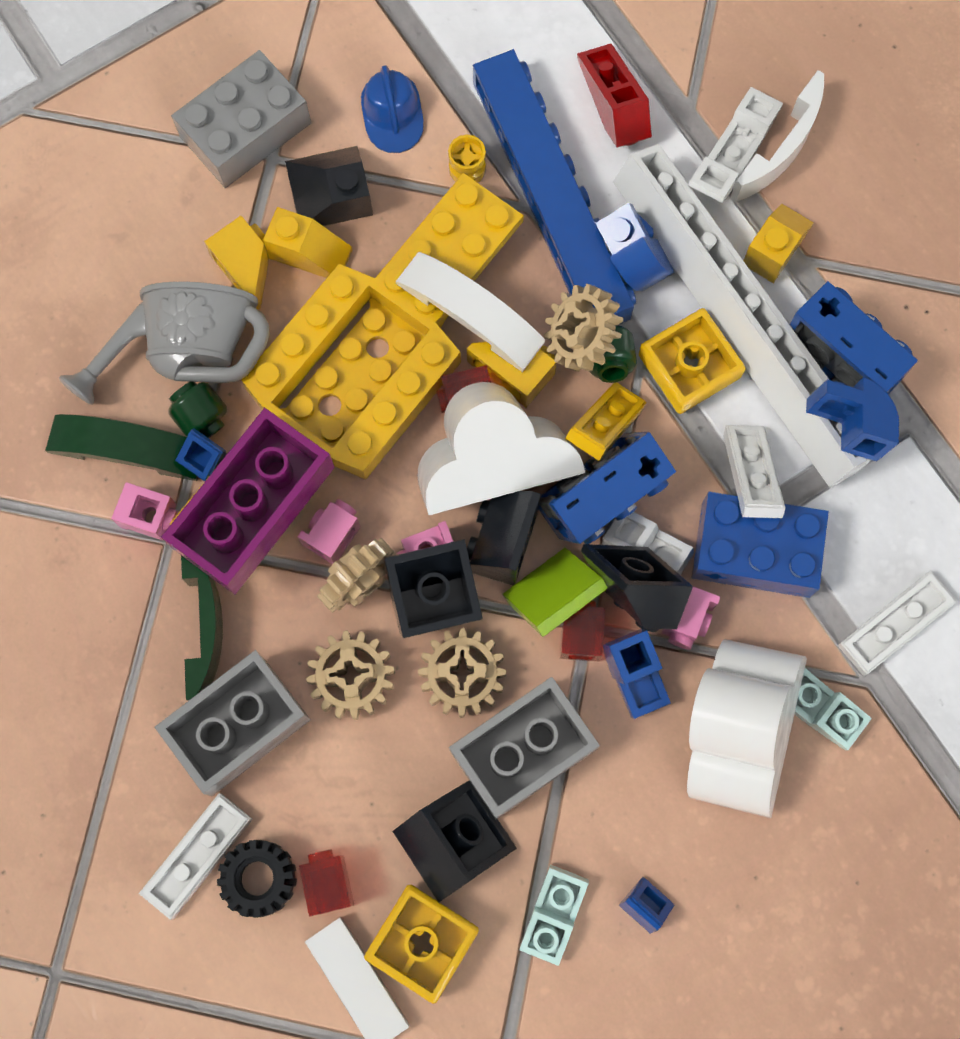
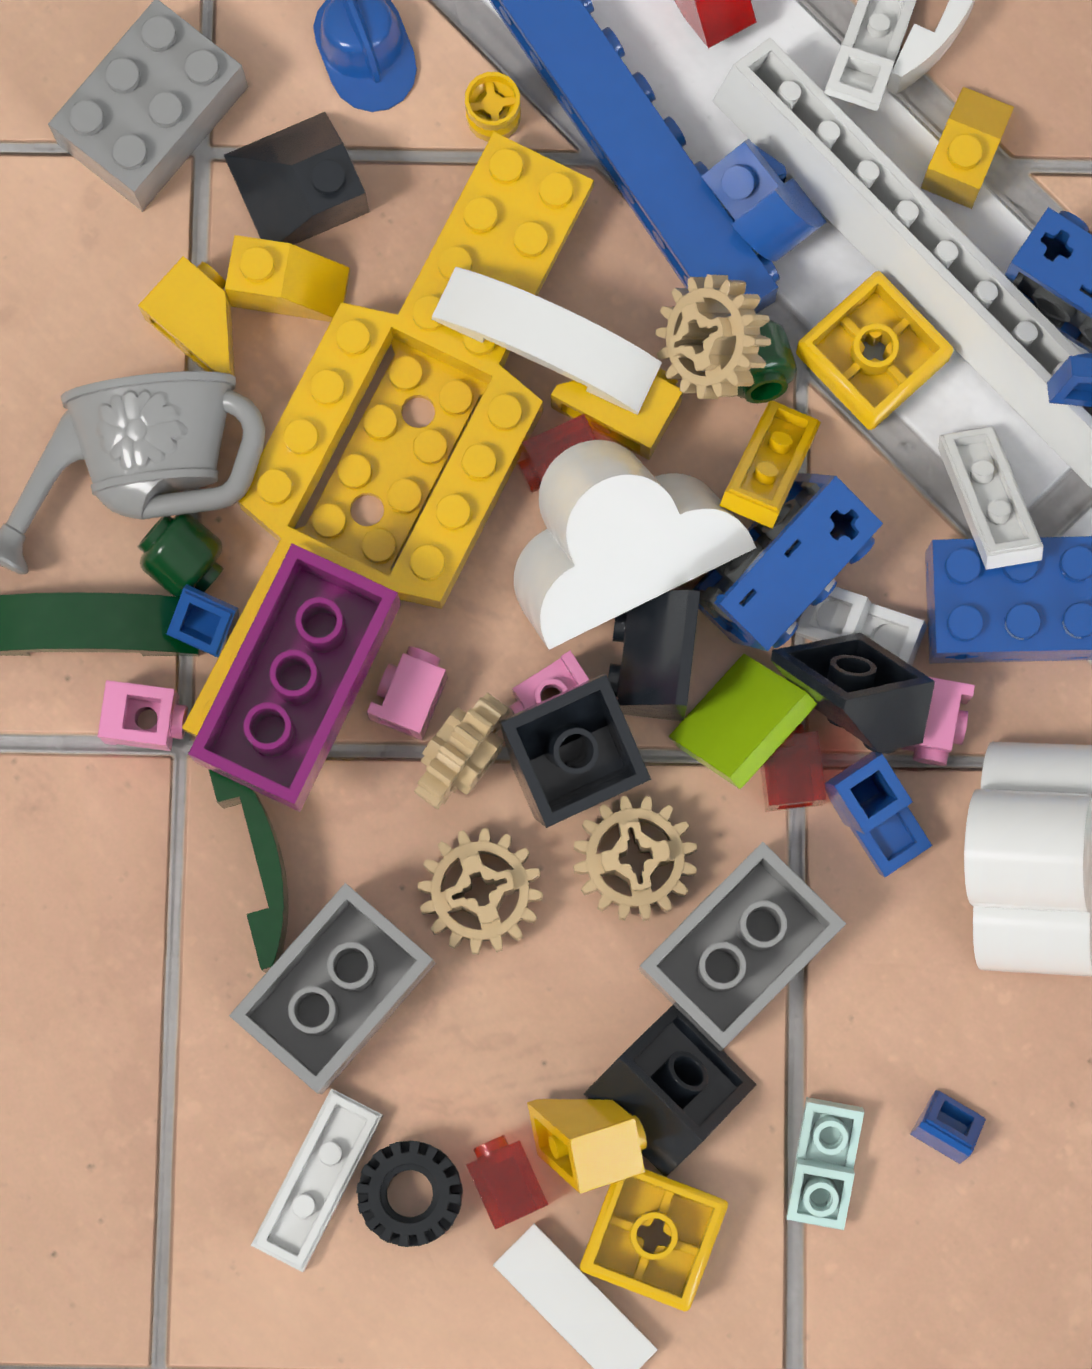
camera: 10 degrees left, 5 degrees up
none -> yellow slope [527,1099,647,1194]

